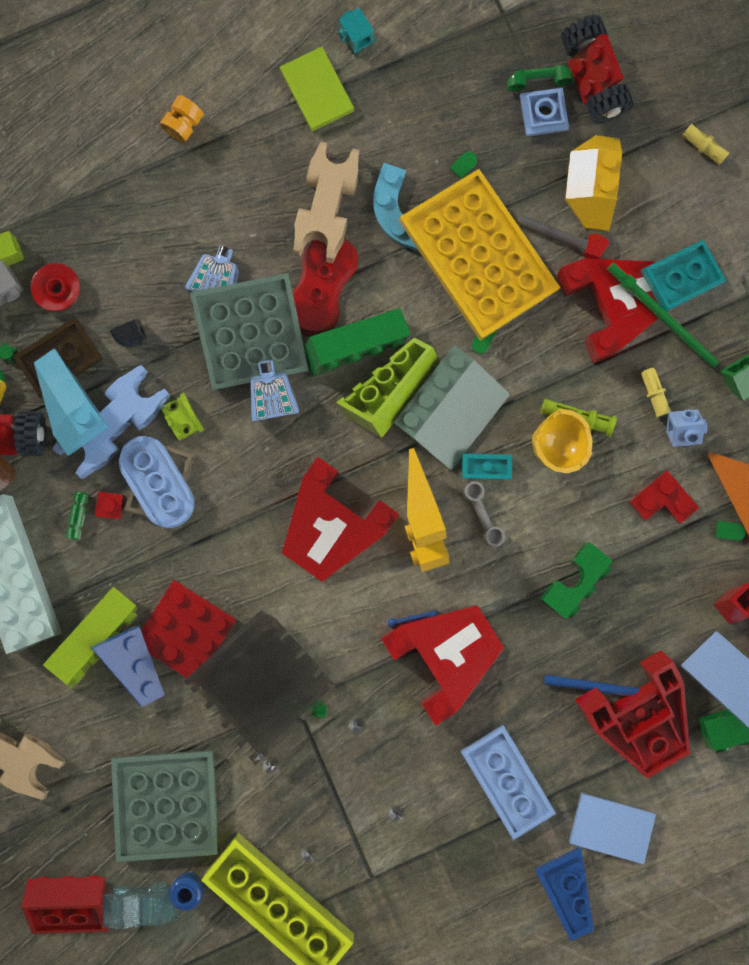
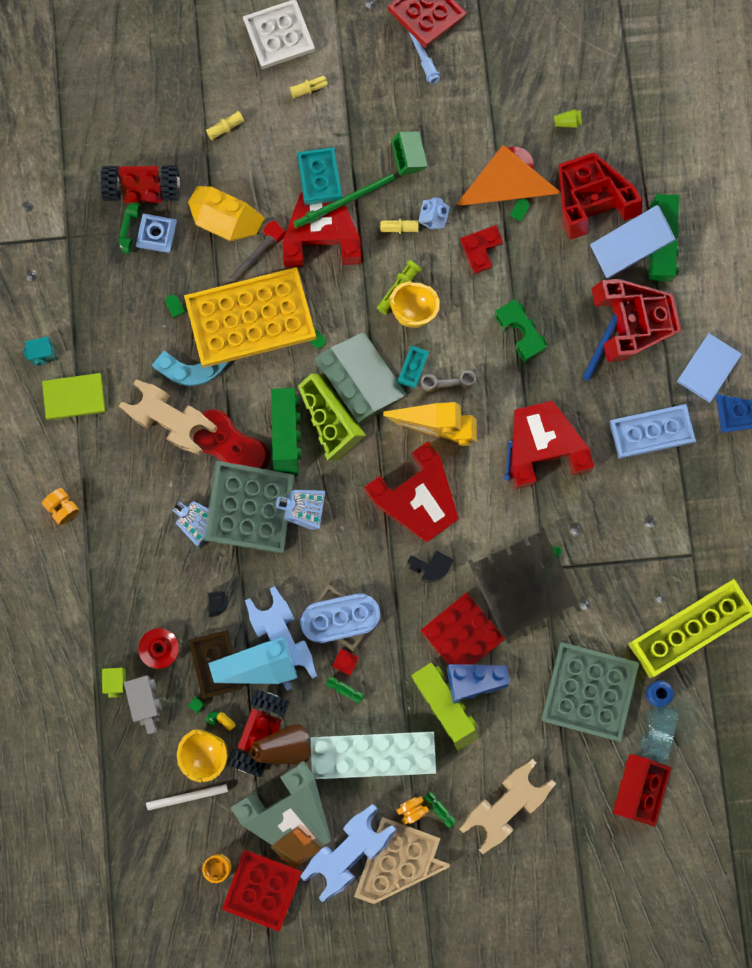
camera: 70 degrees left, 5 degrees down
lime piece [161,392,204,441] -> none
none -> black brick [407,550,454,583]

